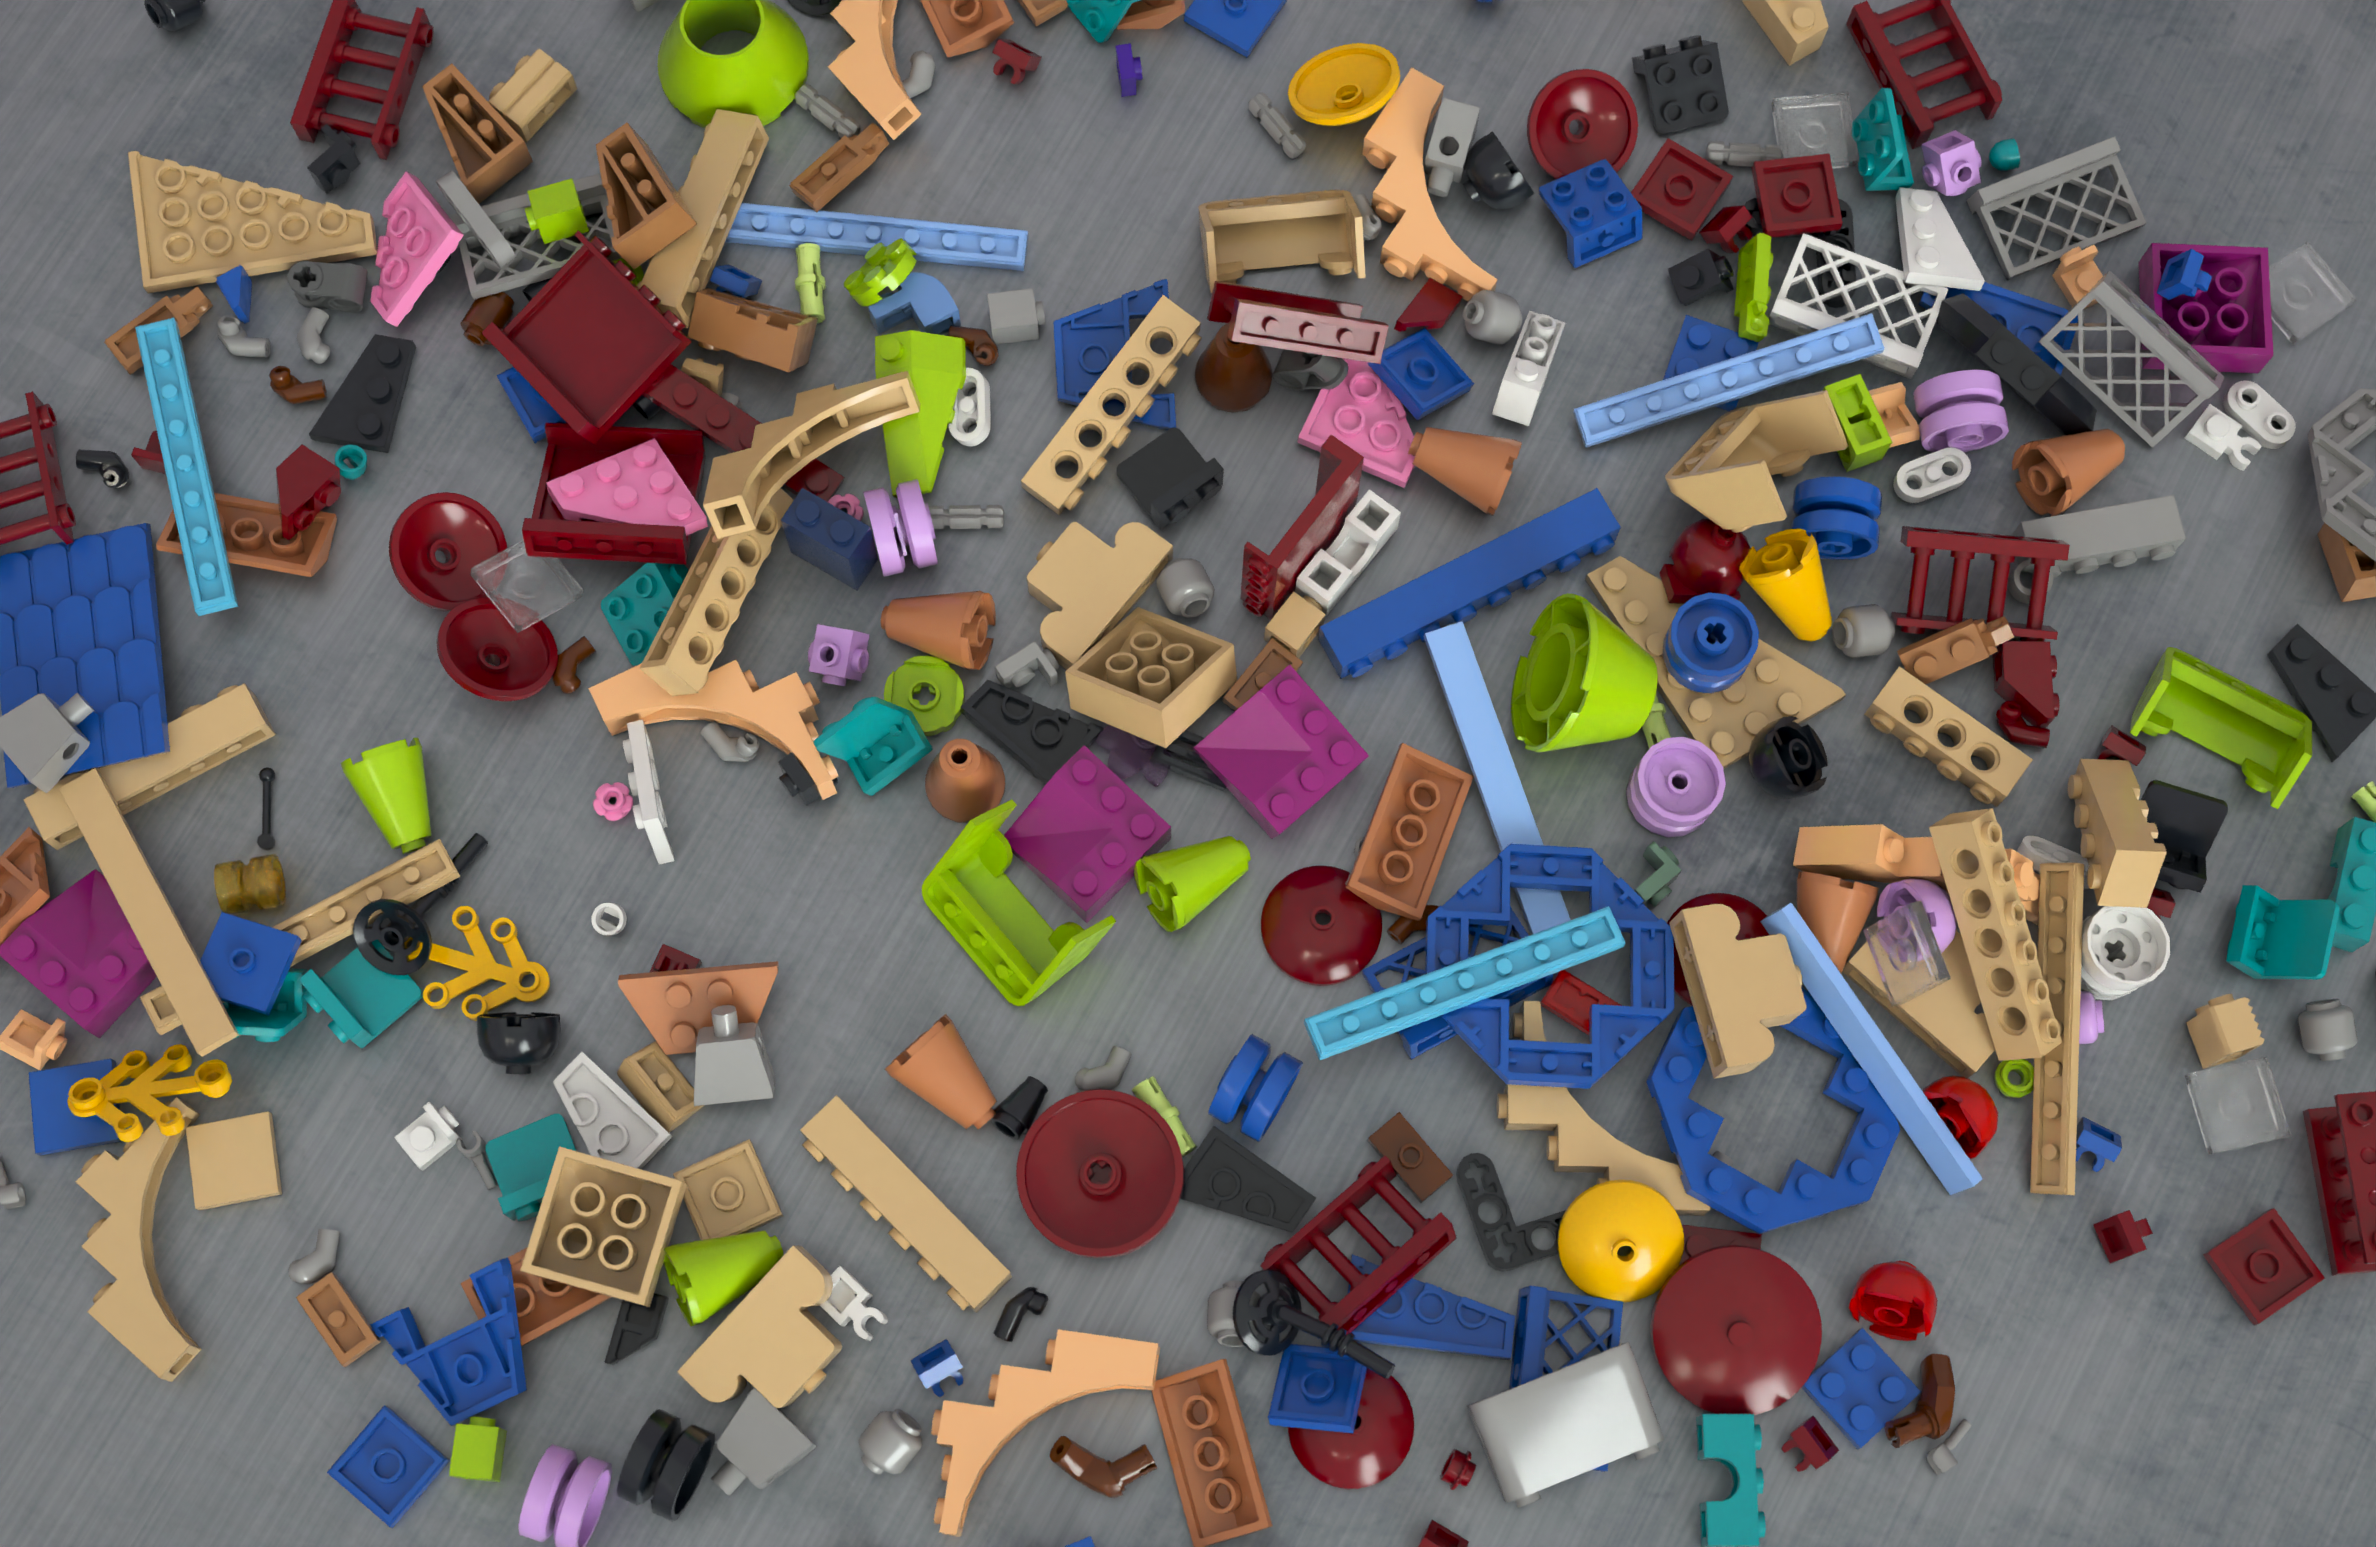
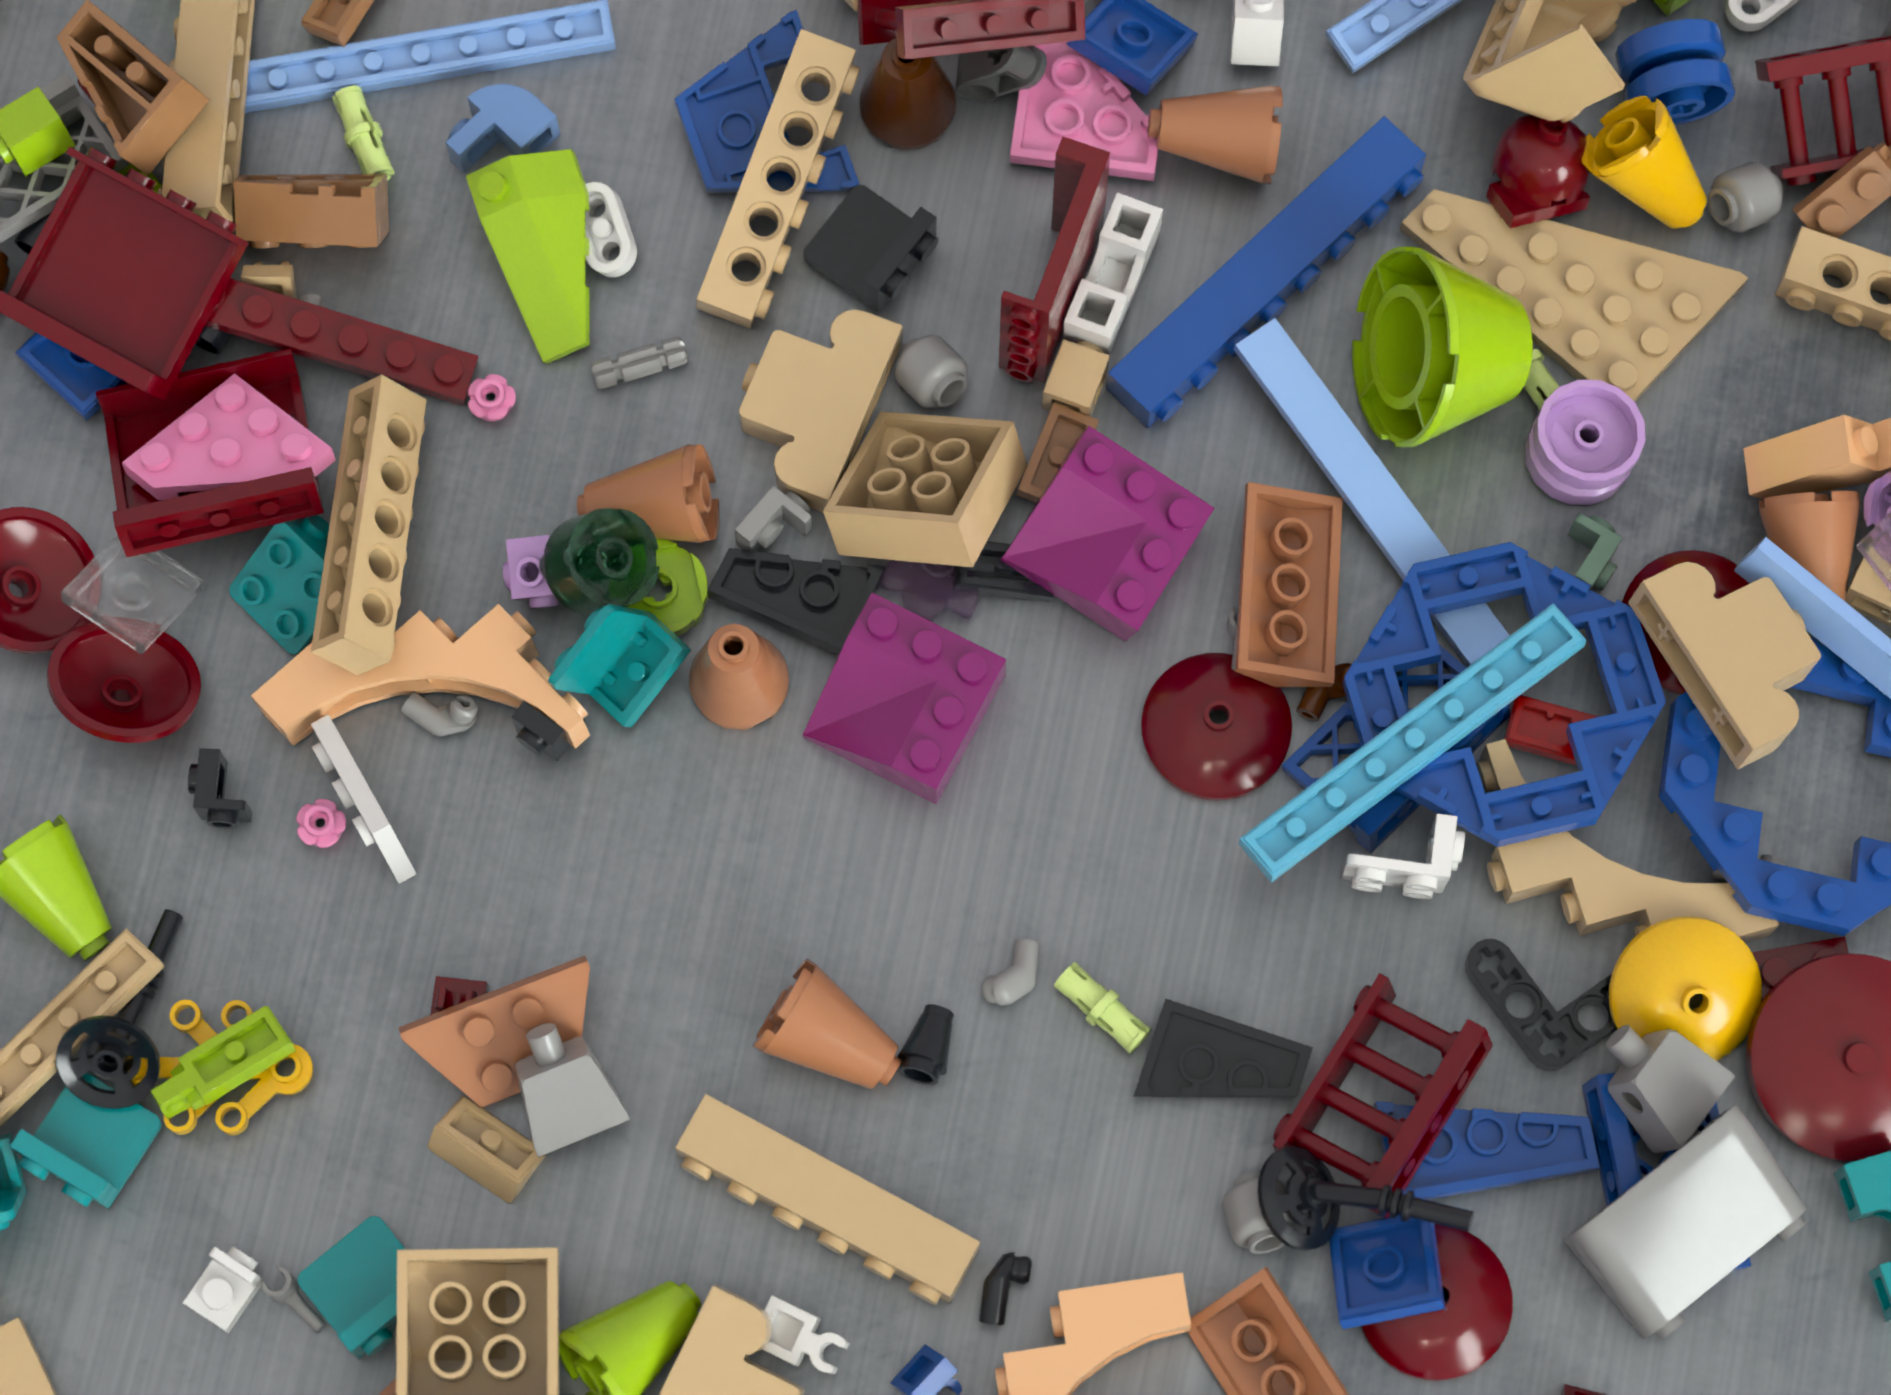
camera: 15 degrees left, 0 degrees up
black cylinder [477,1012,560,1074] -> none
reddish brown arm [552,636,596,694] -> none
white wing [553,1052,672,1169] -> none
white hinge [591,903,627,935] -> none
tan tile [673,1139,783,1240] -> none
tan arch [703,371,920,539] -> none
blue tile [710,264,762,298] -> none
dark blue brick [781,488,878,591] -> none
lime plate [843,238,917,307] -> none
lavender wheel [863,479,938,577] -> none
lime windscreen [922,799,1116,1006] -> none
reddish brown arm [948,325,998,366] -> none
light grey brick [987,288,1045,344] -> none
dark red dish [1016,1089,1184,1258] -> none
lime cone [1134,836,1251,932] -> none
blue wheel [1208,1034,1303,1142] -> none
reddish brown plate [1367,1112,1453,1203] -> none
dark red plate [1440,1449,1476,1490] -> none
blue wheel [1662,593,1759,694] -> none
black cylinder [1749,716,1828,799] -> none
none -> lime hinge [151,1006,296,1119]
none -> black bracket [188,748,252,829]
none -> clear green brick [539,508,659,616]
none -> white bracket [1342,814,1465,899]
none -> light grey torso [1606,1025,1735,1153]

